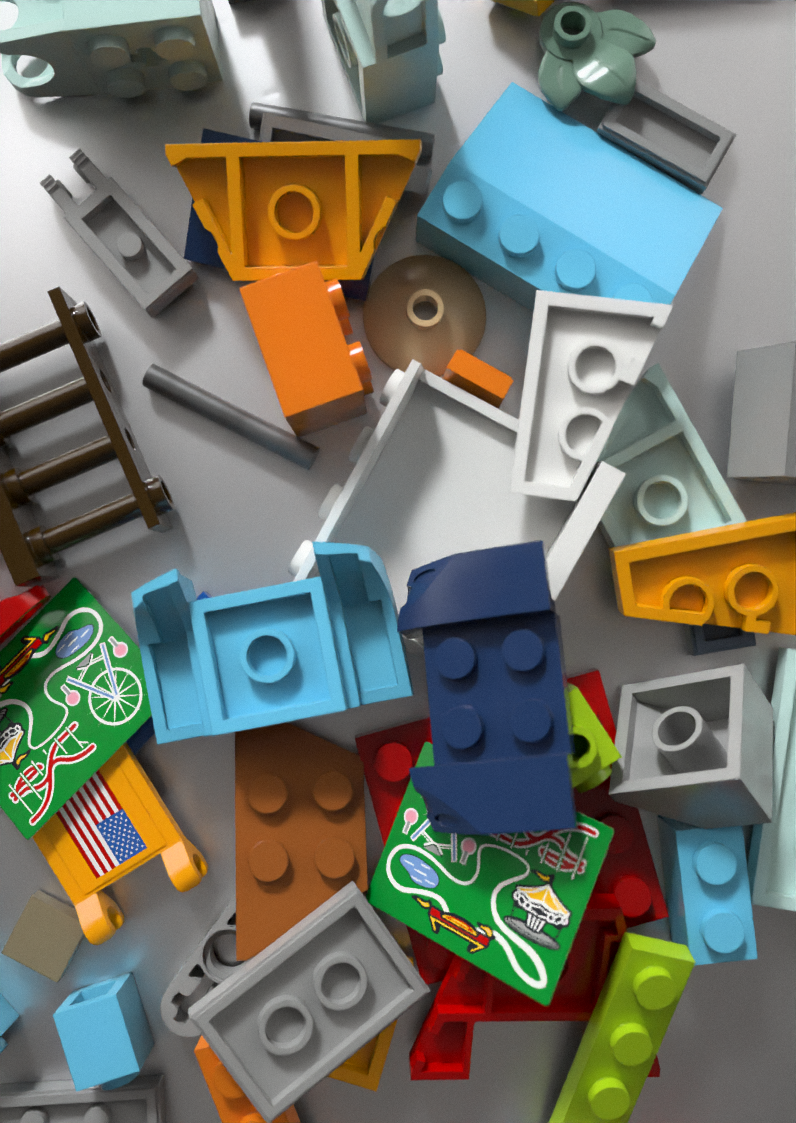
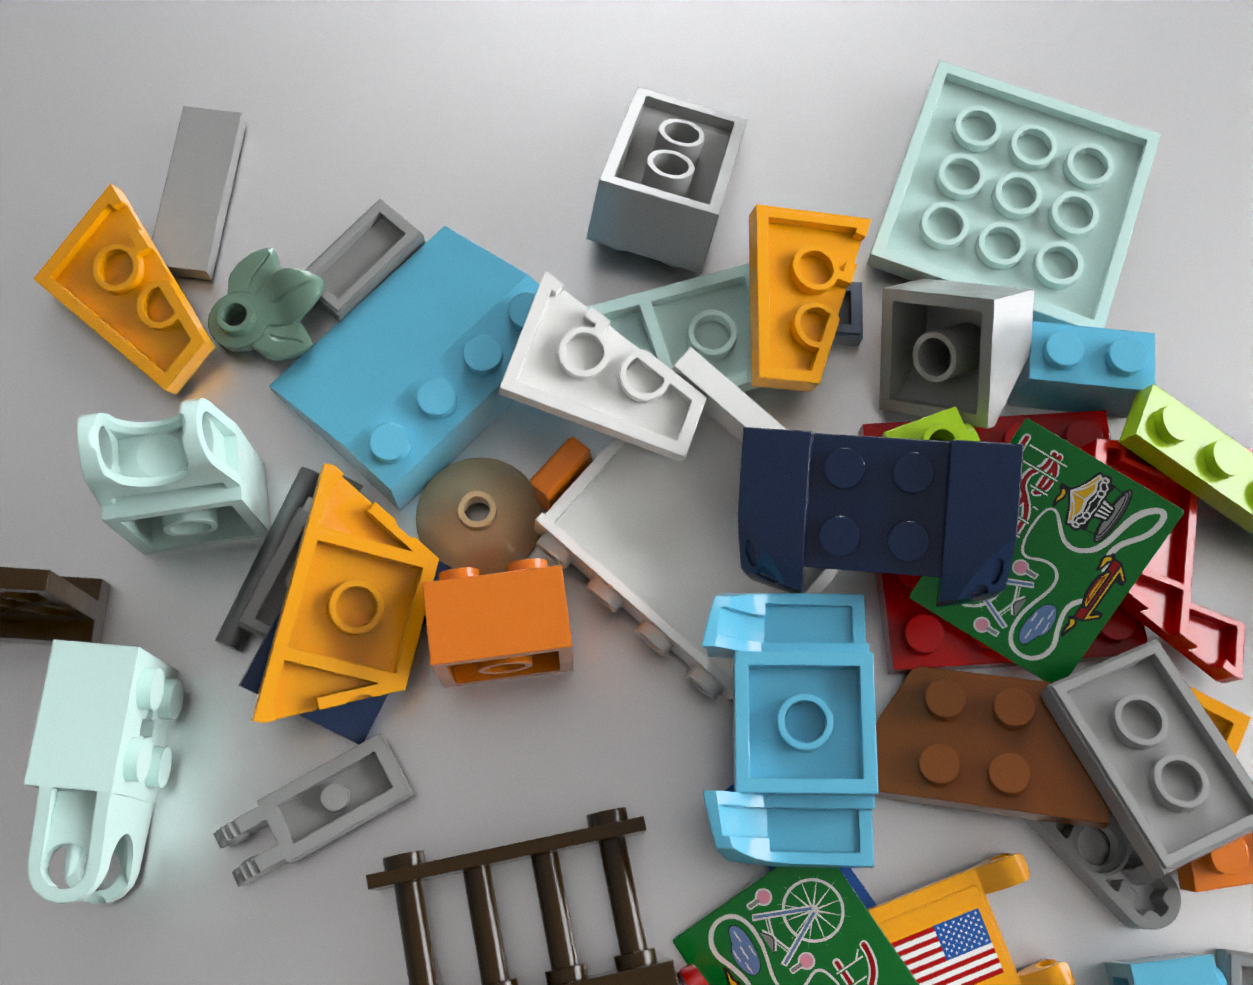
camera: 85 degrees left, 15 degrees down
flat silver bar [142,364,320,470] -> none

